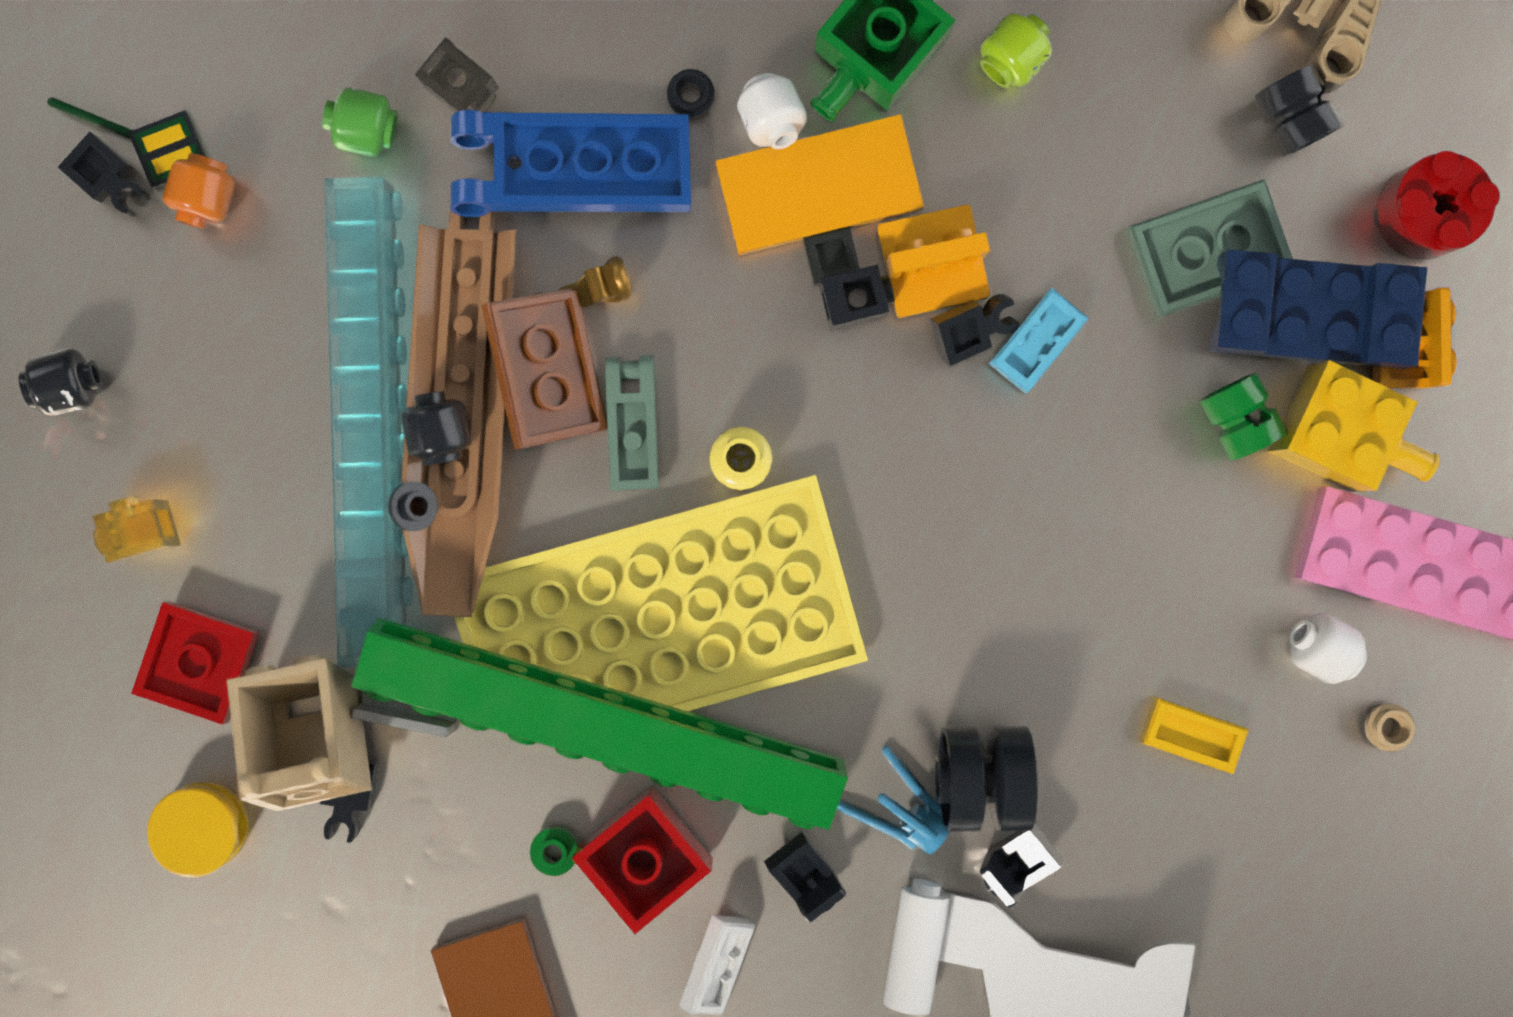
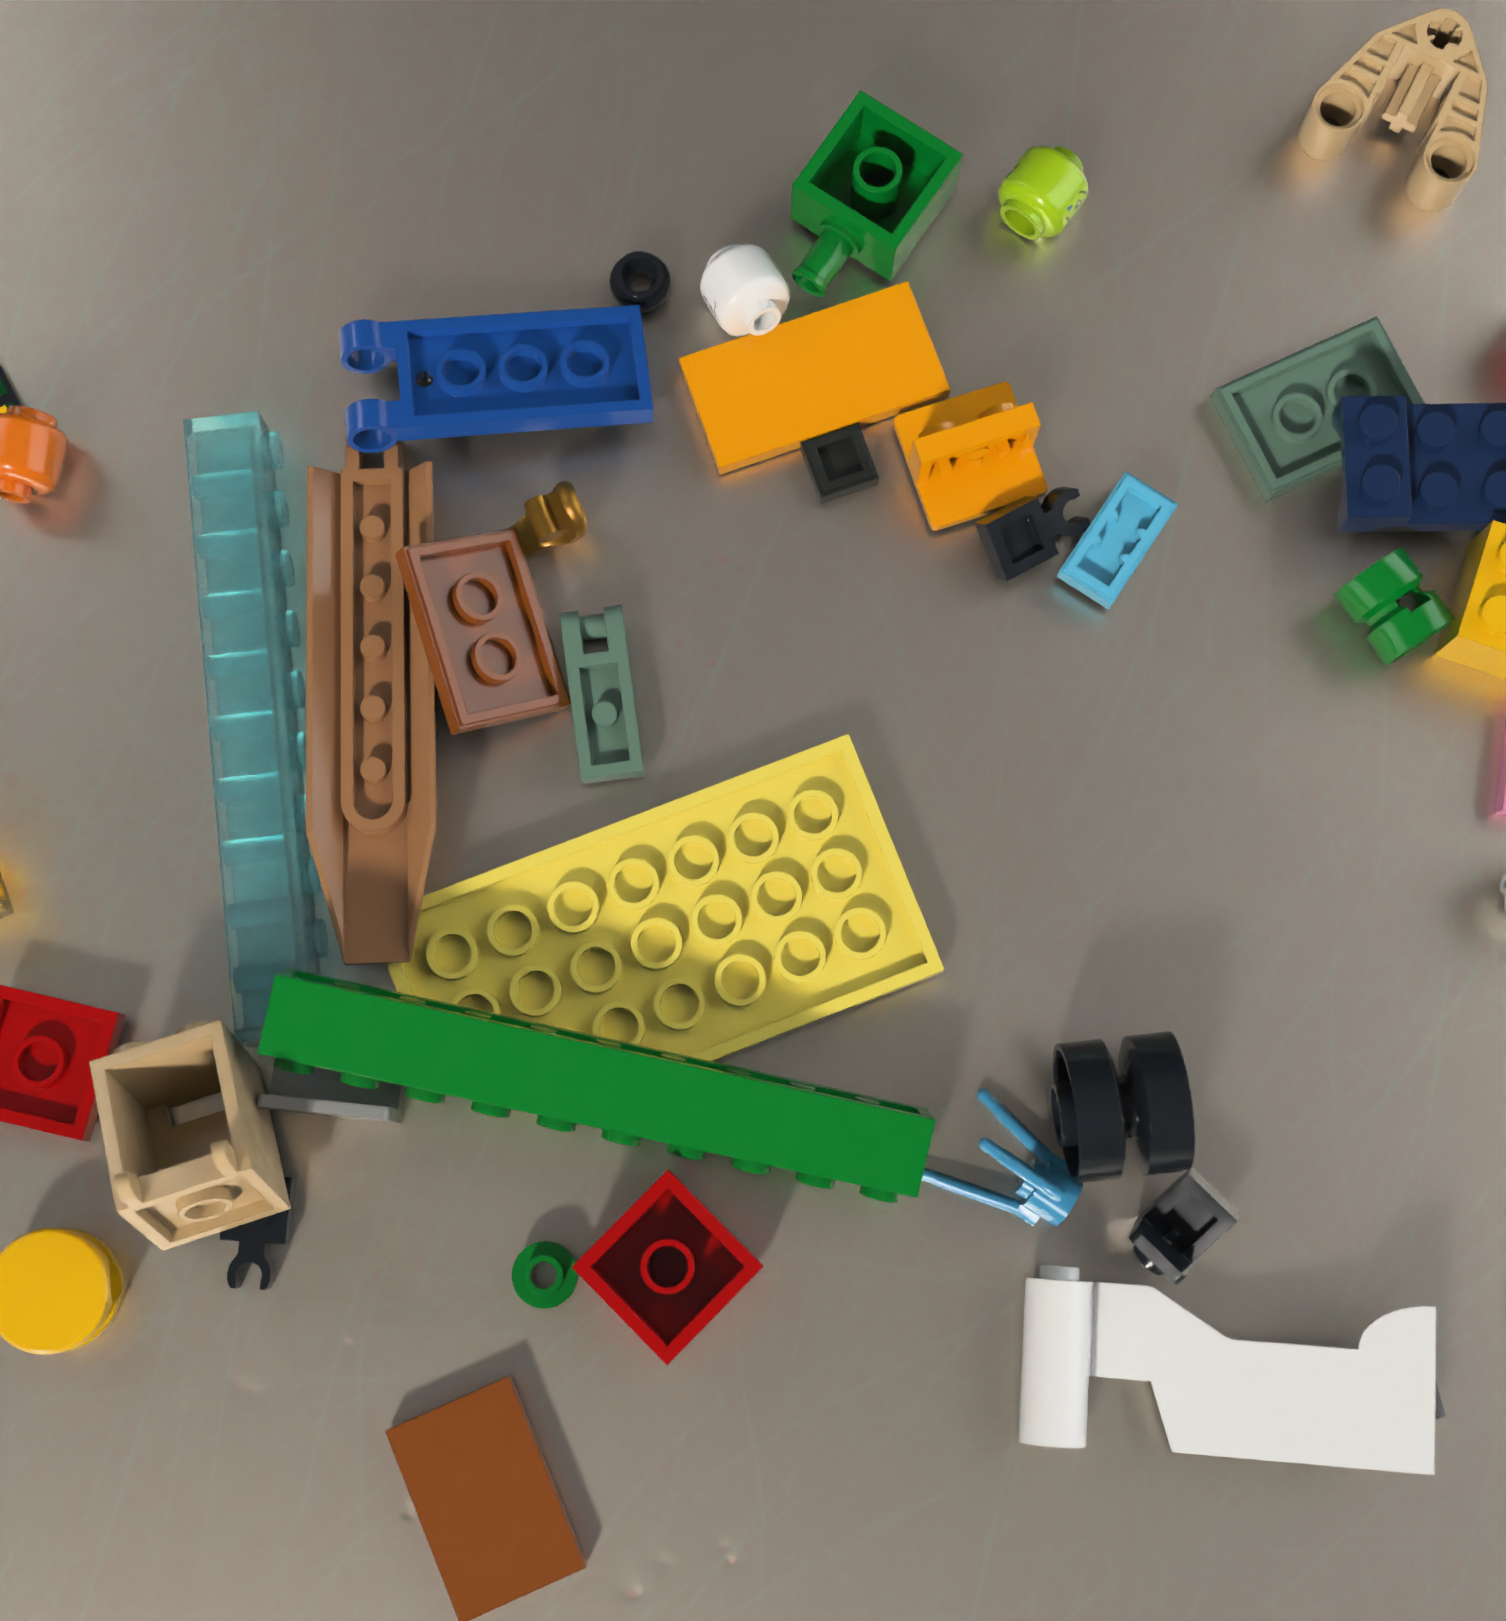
camera: 10 degrees left, 10 degrees down
bright green head [322,87,398,158] -> none
black plate [388,481,438,531] -> none
black head [401,390,471,465] -> none
clear smoke brick [415,37,499,112] -> none
white plate [679,915,755,1015] -> none
light yellow head [709,426,773,491] -> none
black bracket [764,832,846,922] -> none
black brick [819,264,895,332] -> none
yellow tile [1139,696,1249,775] -> none
black wheel [1255,64,1344,156] -> none

